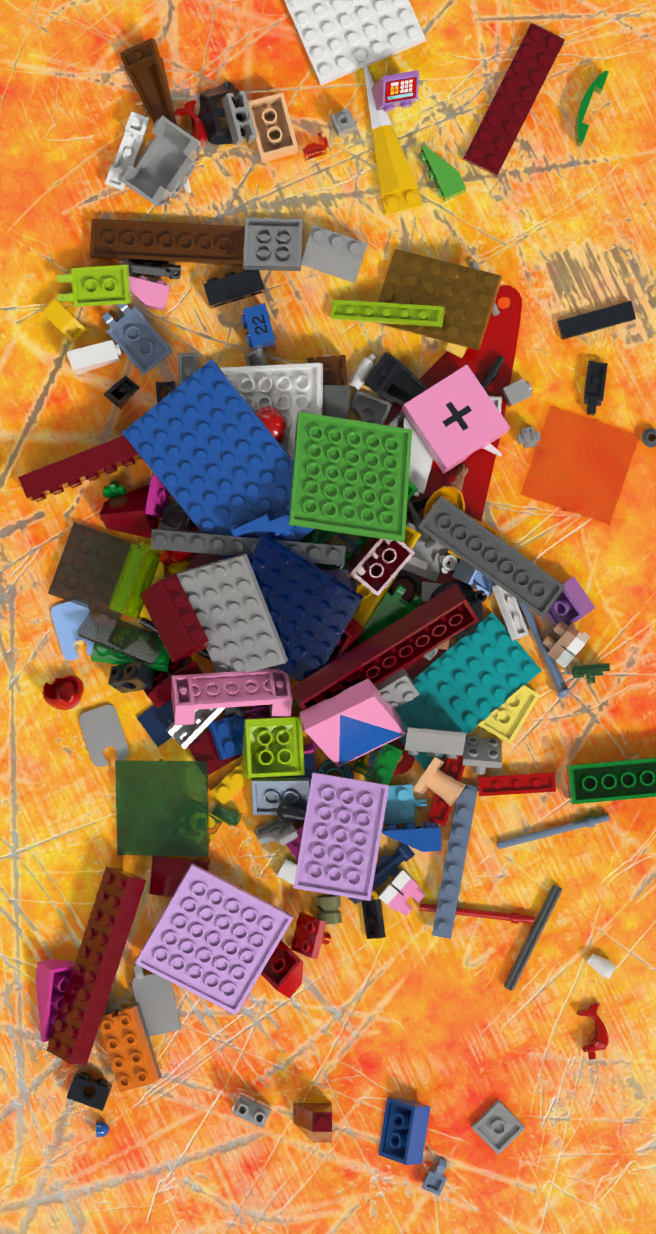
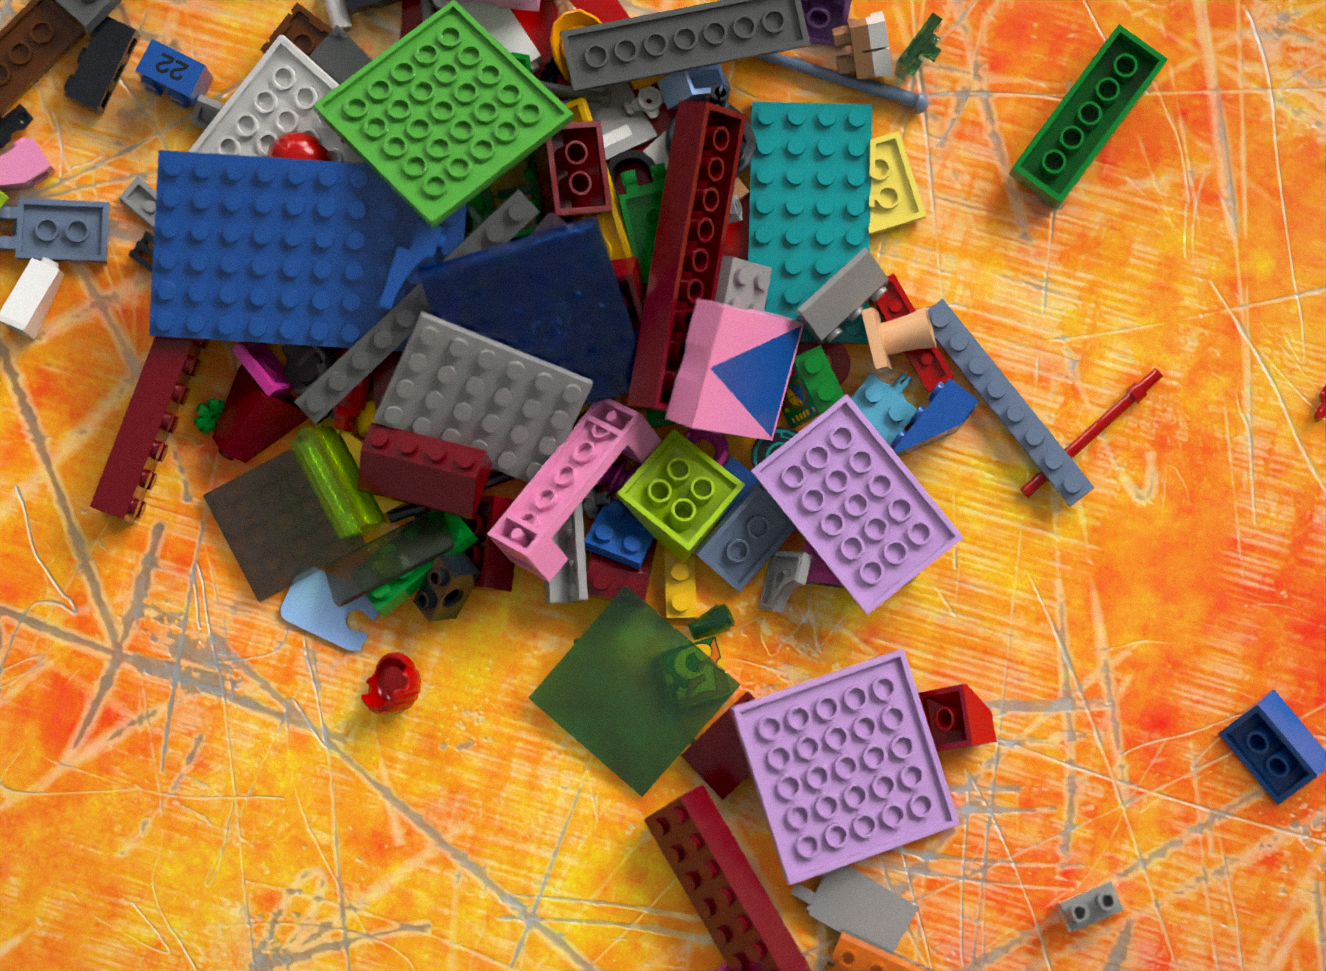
camera: 40 degrees left, 5 degrees down
light grey piece [79,705,130,767] -> none
black slope [104,375,140,410] -> none
dark blue piece [137,699,174,747] -> none
black piece [272,802,307,823] -> none
white tile [277,858,297,885] -> none
red plate [291,912,331,959] -> none
dark red slope [294,1103,332,1143] -> none
olive wheel [316,895,342,925] -> none
dark blue piece [348,843,415,905] -> none
light grey tile [350,389,392,425] -> none
black plate [361,899,386,939] -> none
hips [378,869,425,916] -> none
light grey plate [463,736,502,775] -> none
red plate [478,772,556,796] -> none
white plate [492,585,529,641] -> none
sand blue bar [497,813,610,850] -> none
dark grey axle [504,885,562,991] -> none
white cone [587,954,617,979] -> none

